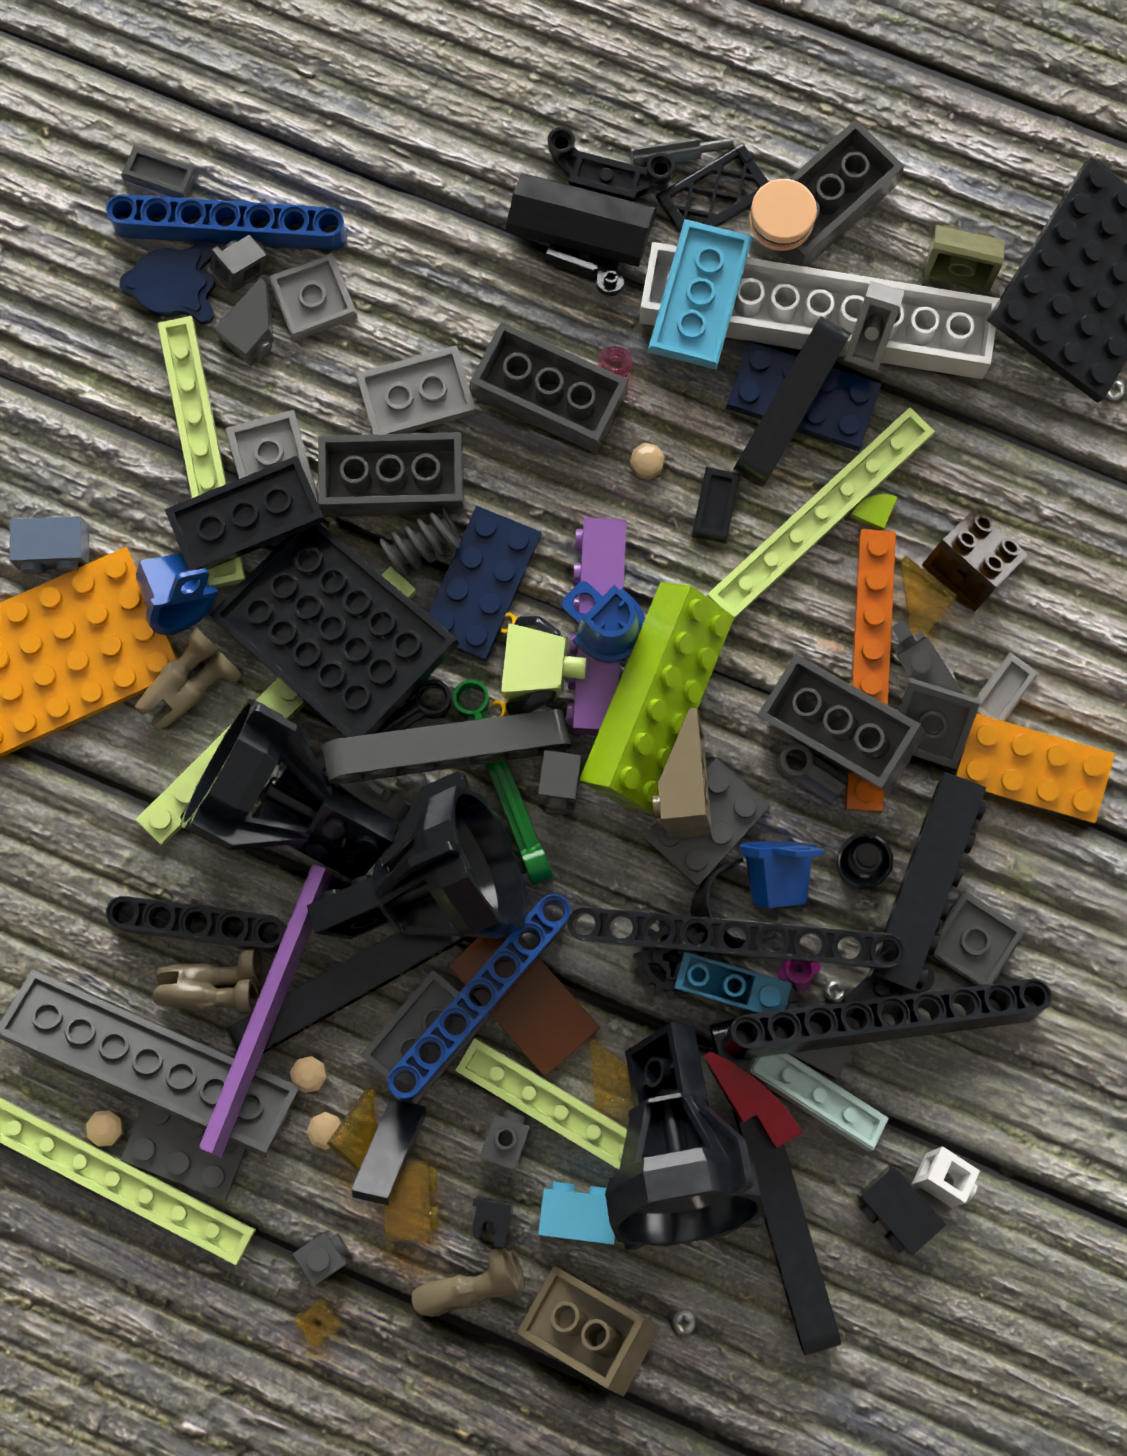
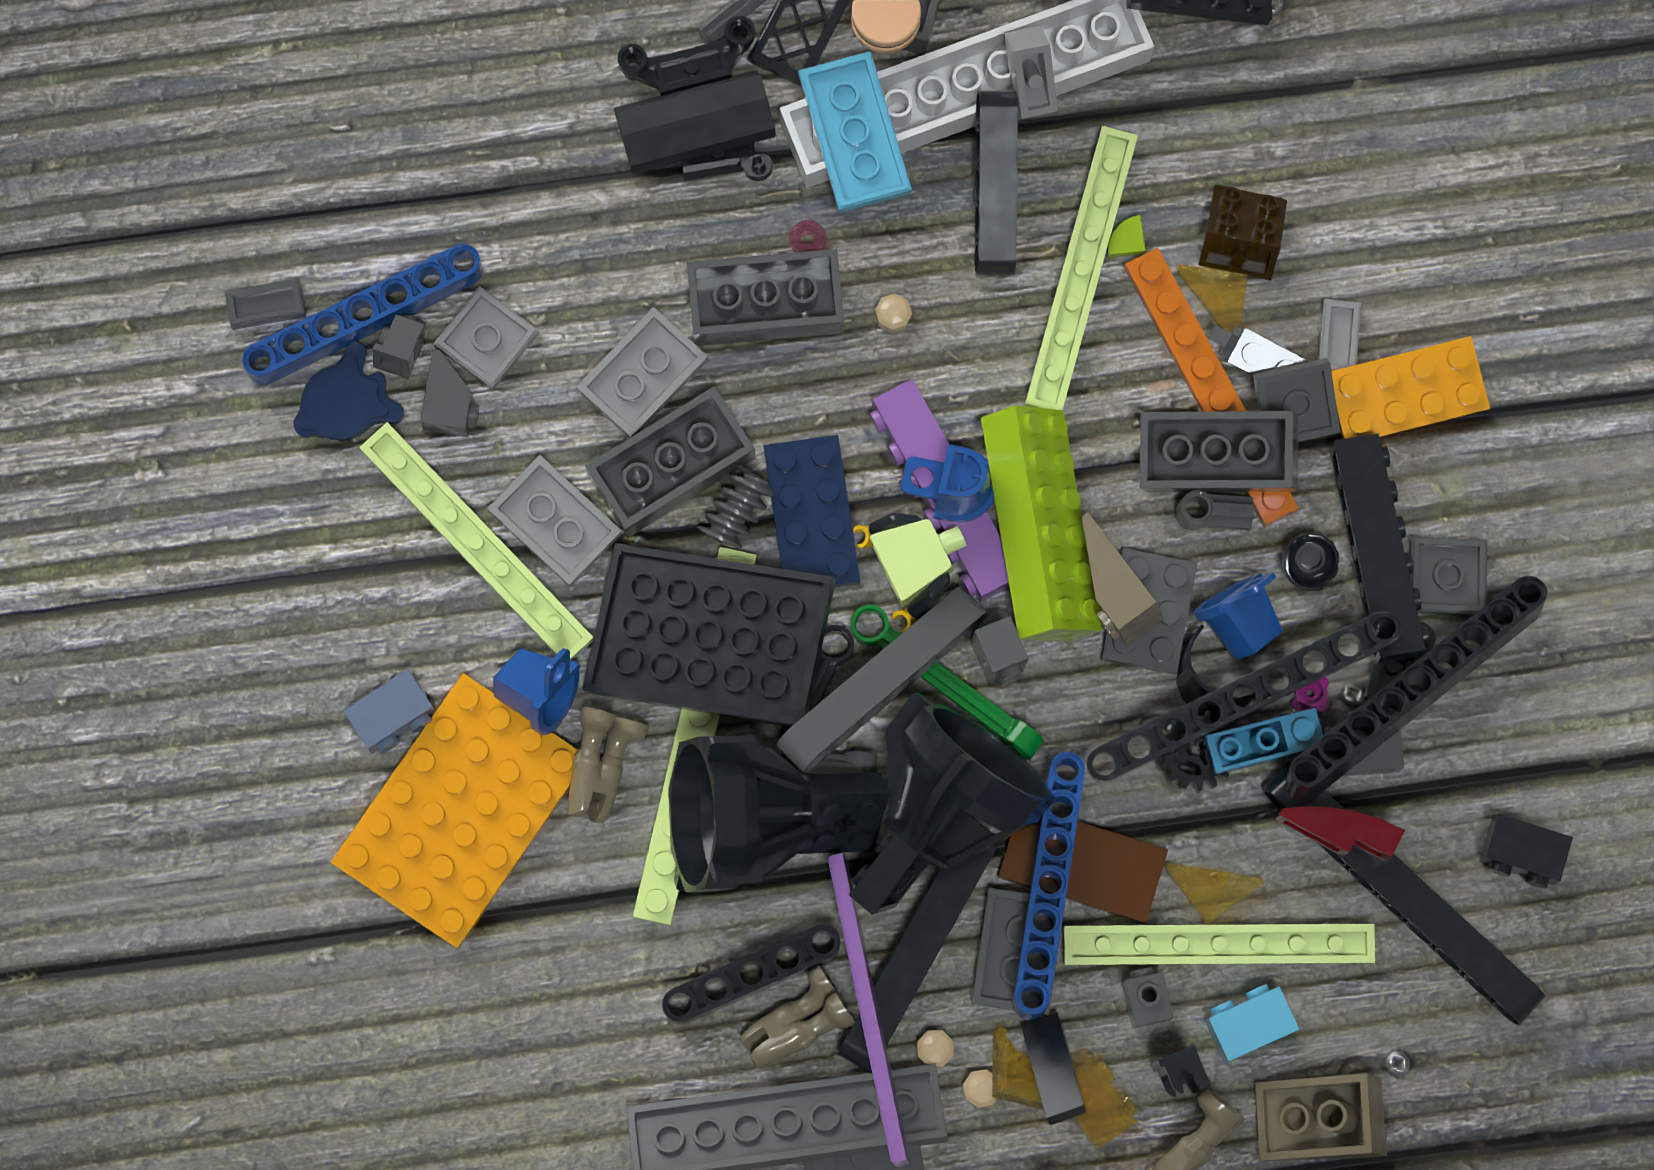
camera: 35 degrees left, 0 degrees up
black plate [164,456,325,571] -> none
black plate [605,1022,765,1250] -> none
black tile [692,467,740,544] -> none
dark blue plate [726,341,882,452] -> none
light aqua tile [746,1053,889,1152] -> none
white brick [911,1146,980,1208] -> none

